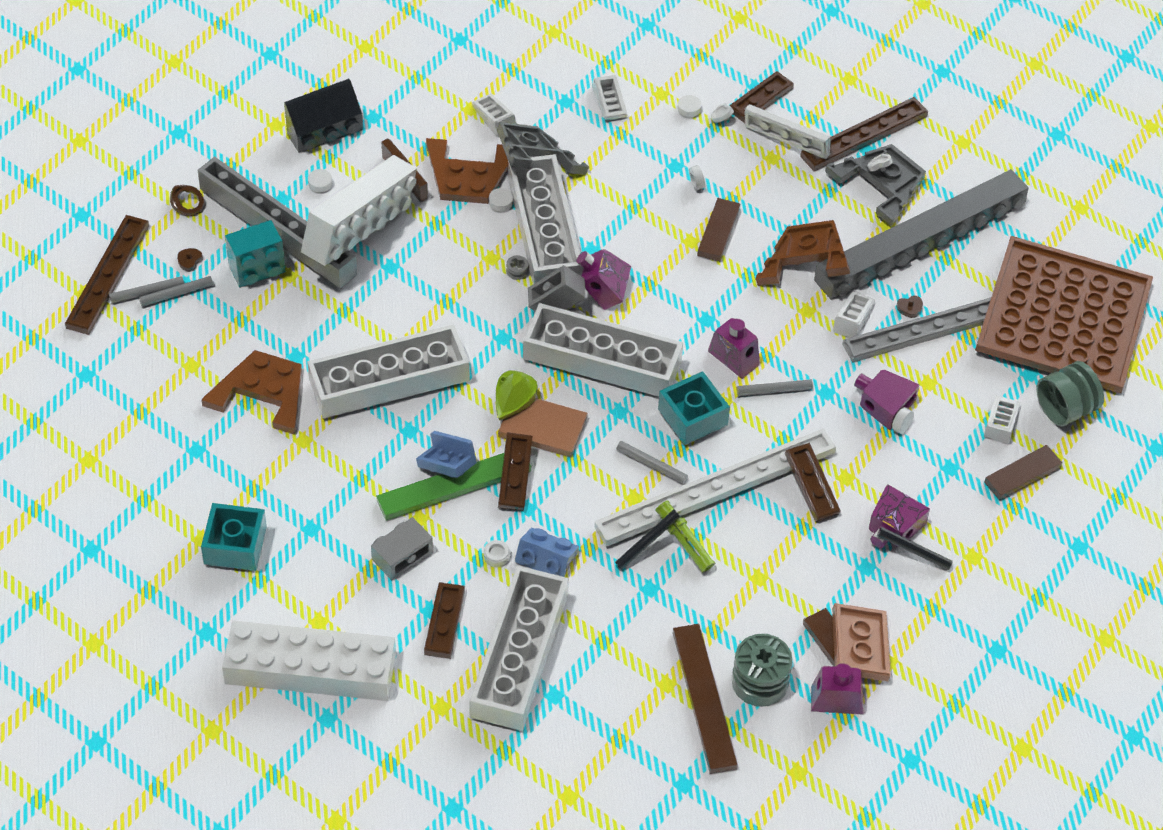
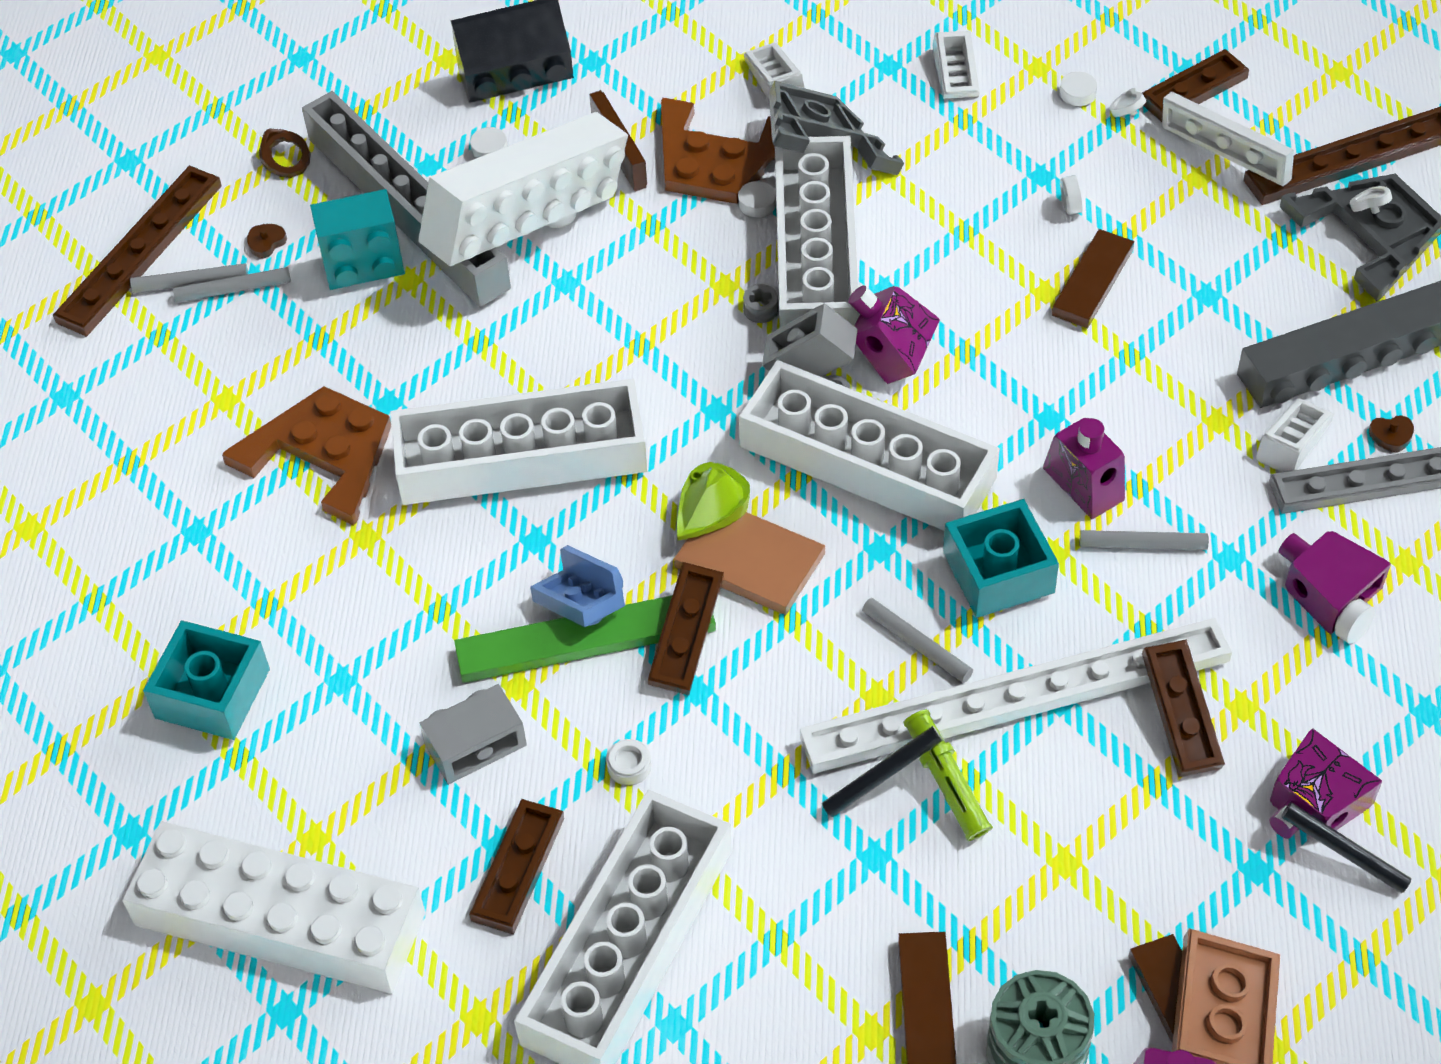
camera: 15 degrees right, 0 degrees up
medium blue bracket [515,527,579,577] -> none
dark orange wing [755,220,850,286] -> none

